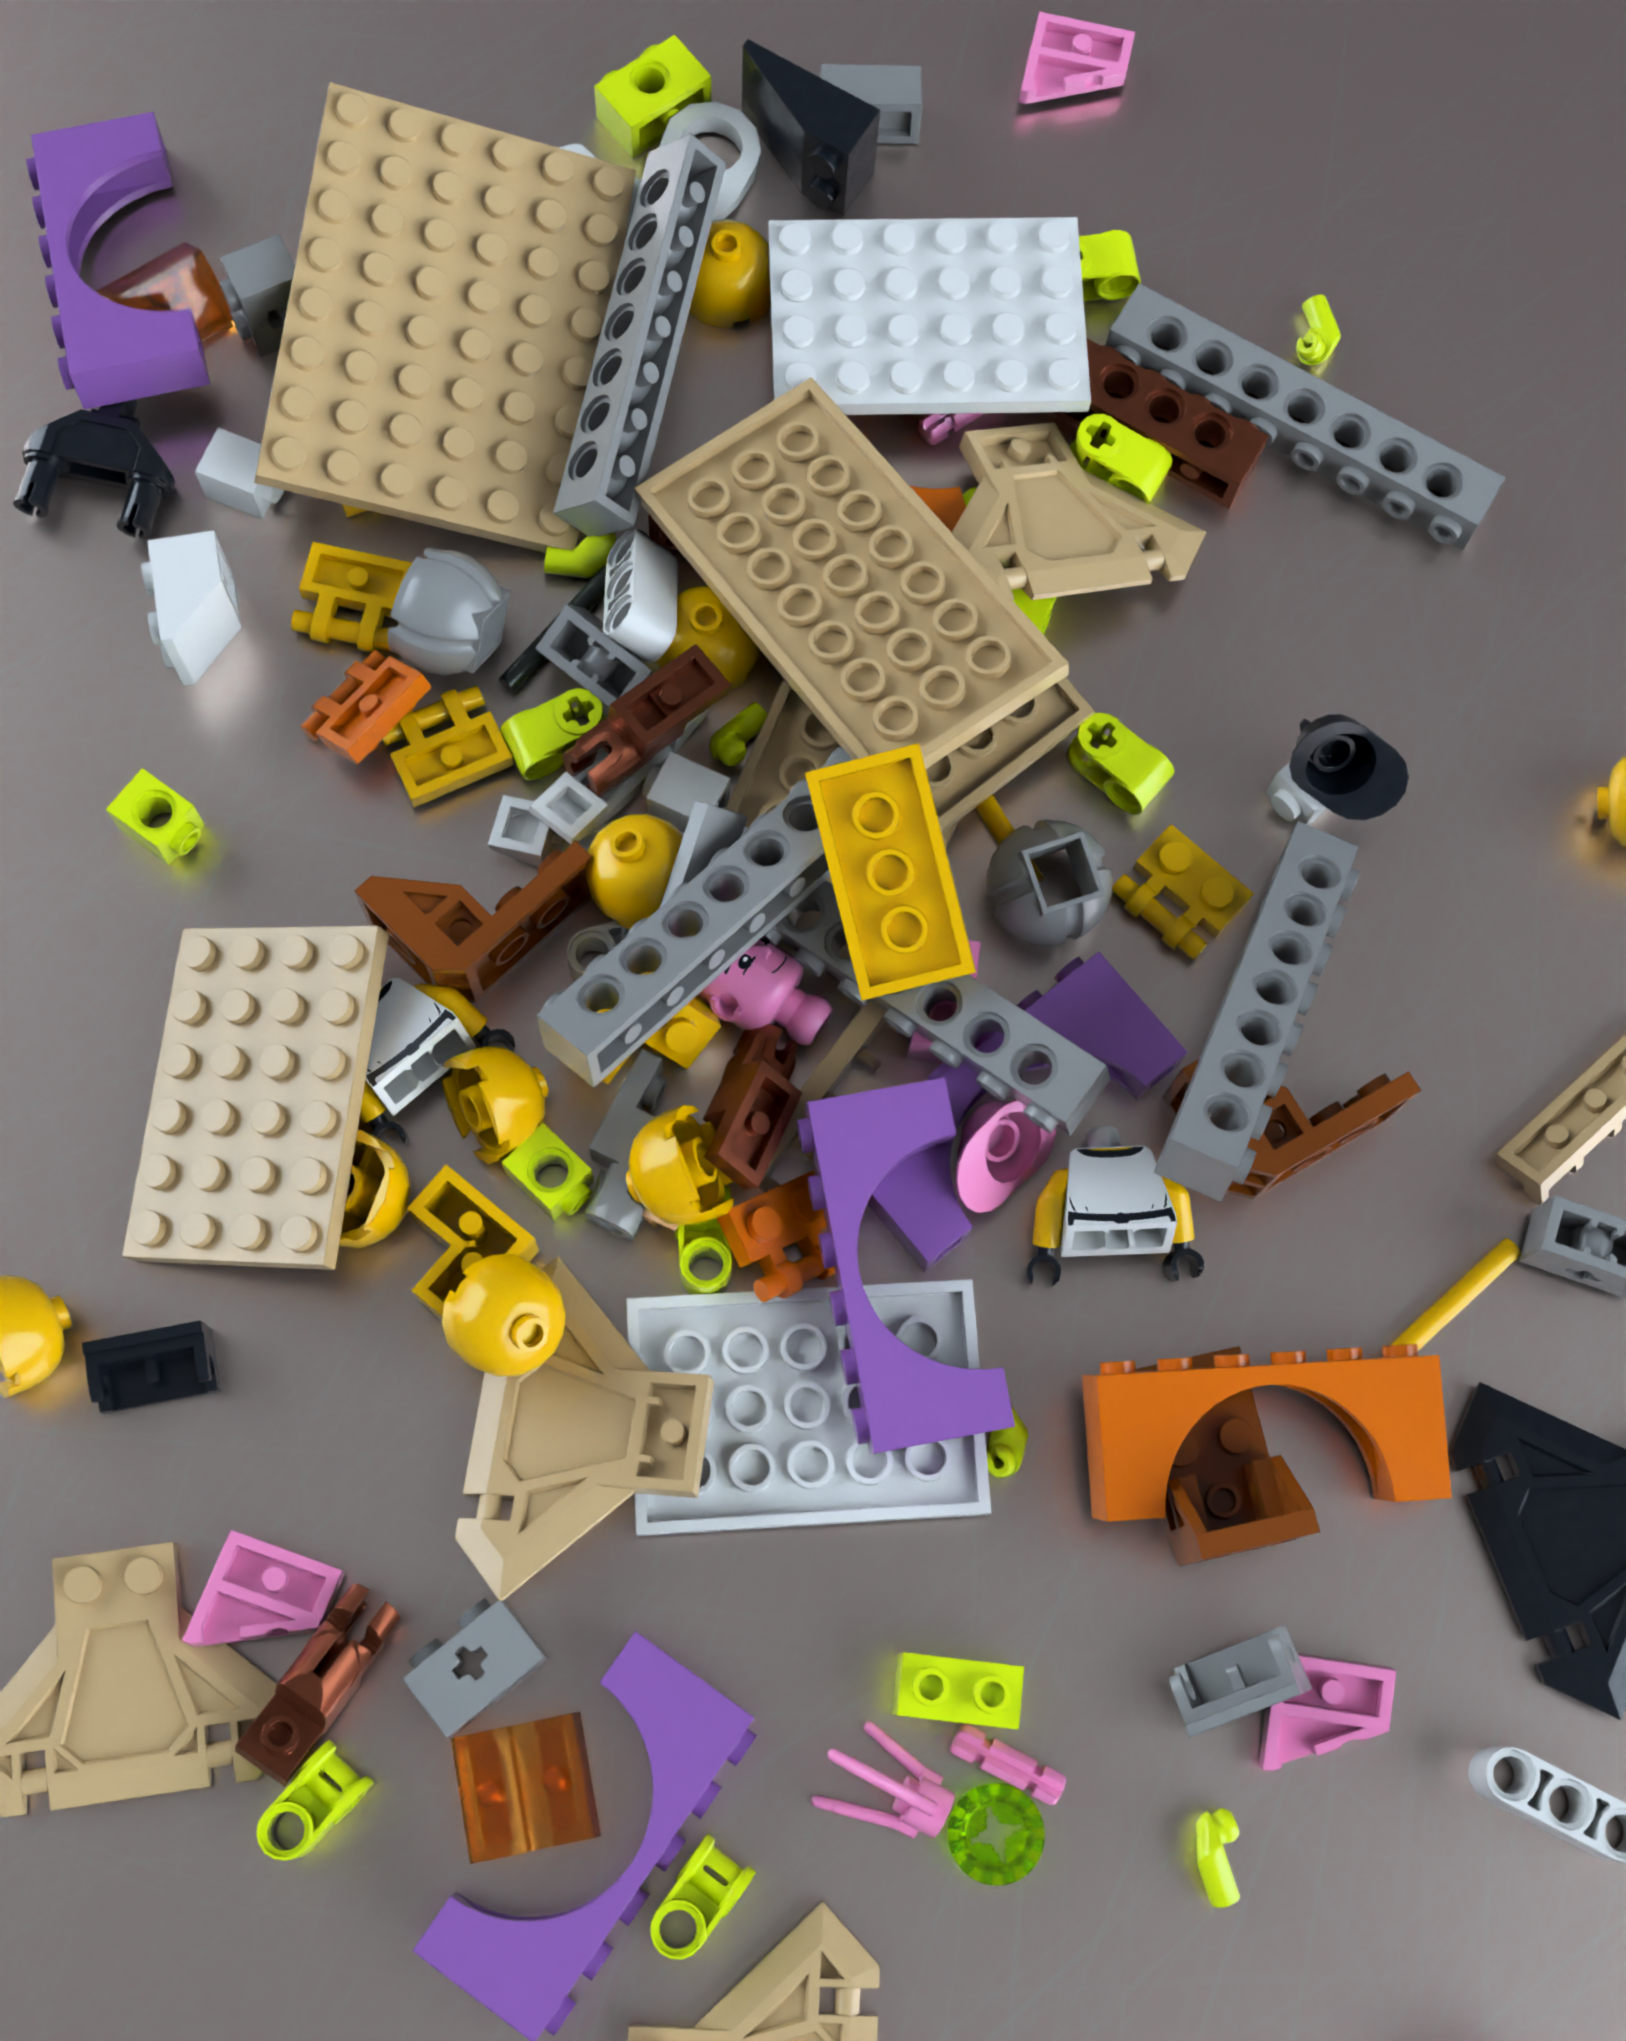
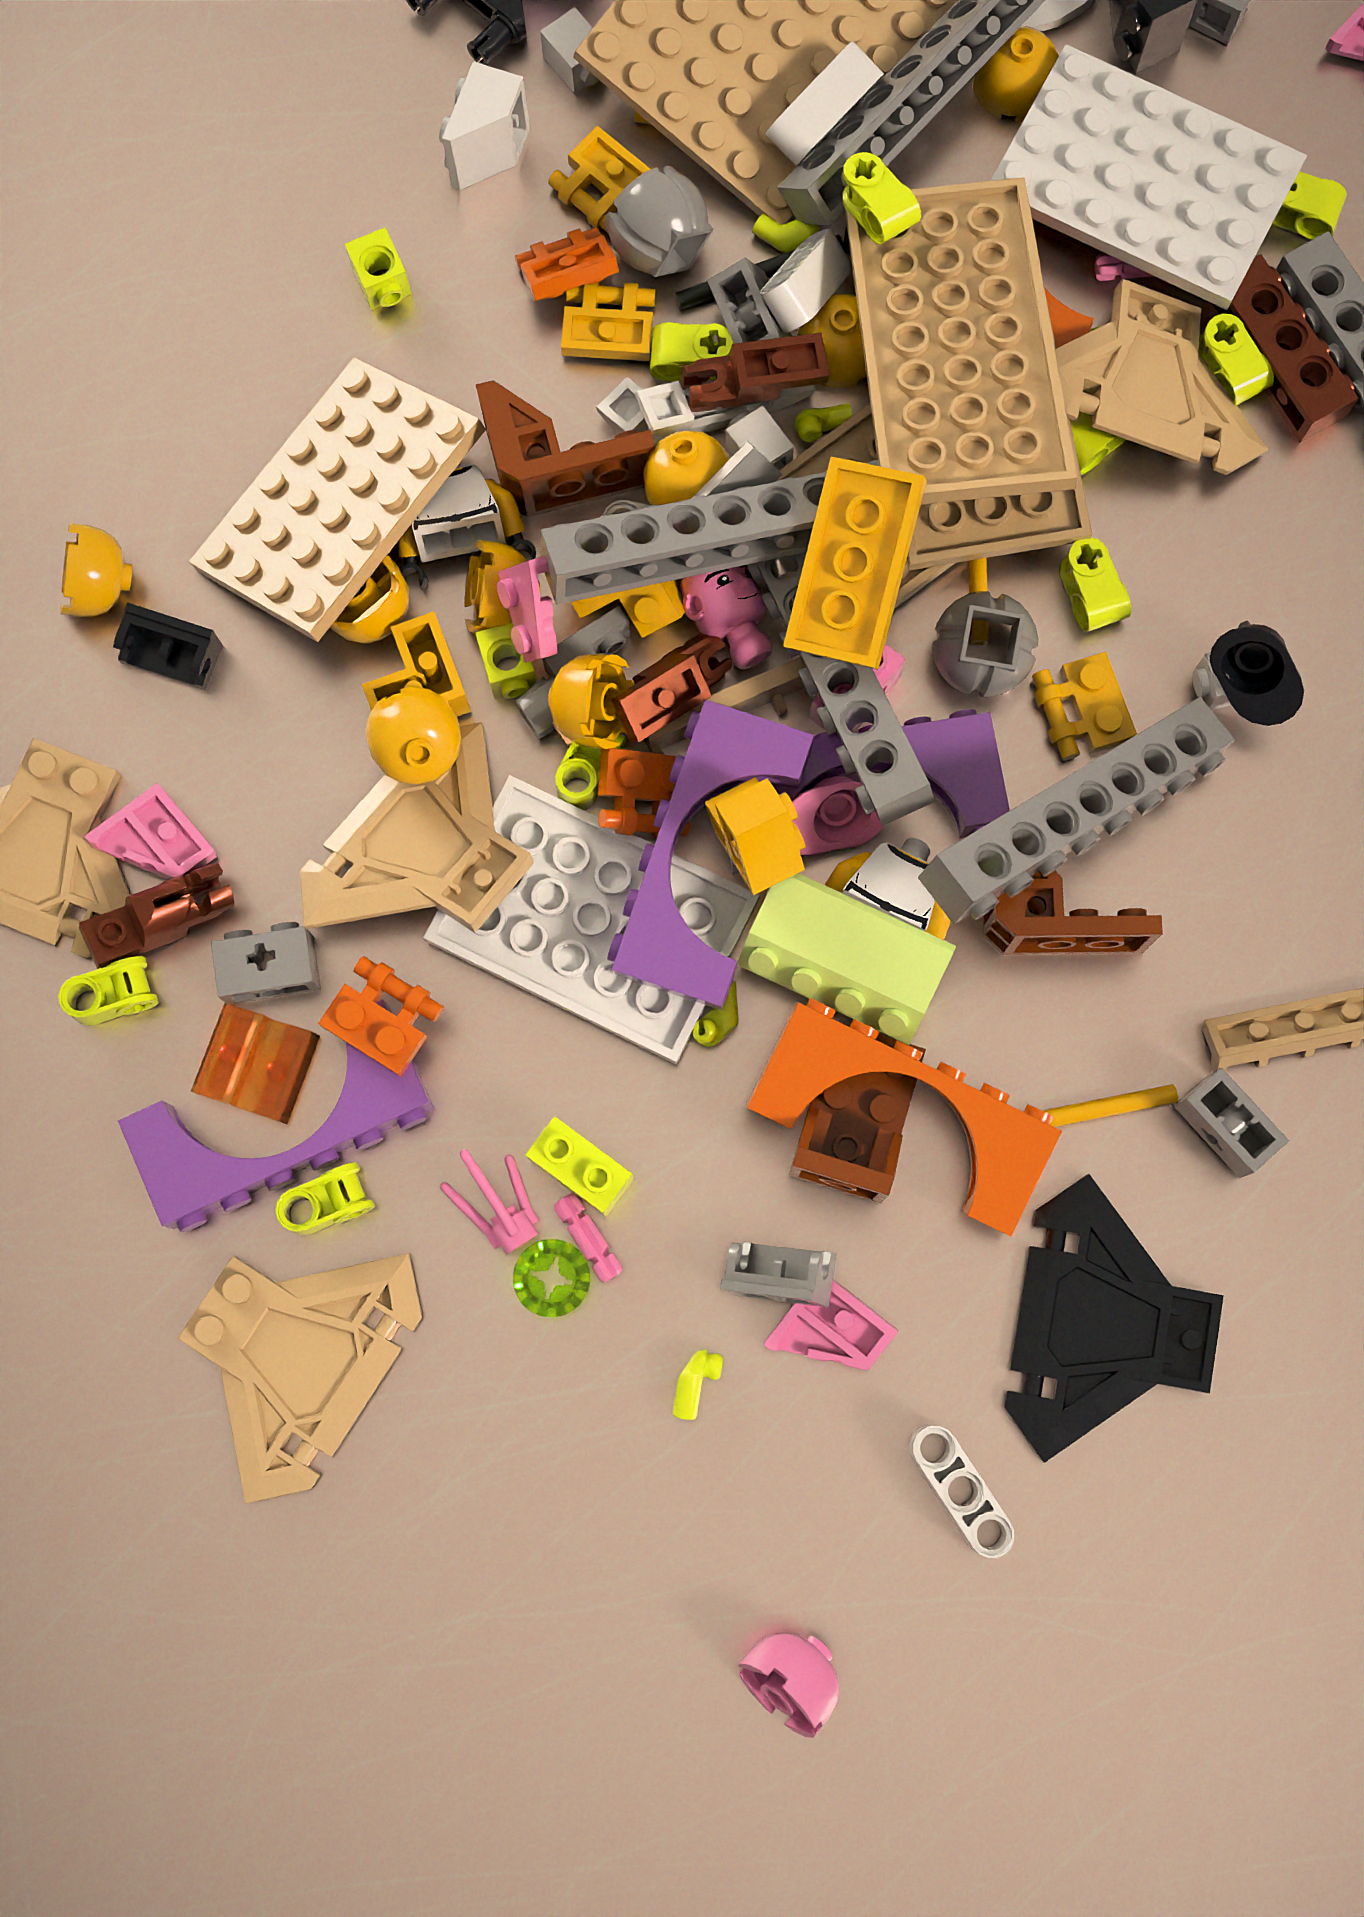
camera: 40 degrees right, 5 degrees up
none -> orange plate [318,956,444,1077]
none -> bright pink wing [497,556,558,663]
none -> yellow brick [705,777,806,895]
none -> yellowish green slope [737,873,956,1045]
none -> white beam [765,41,884,167]
none -> neon yellow piece [842,152,921,245]

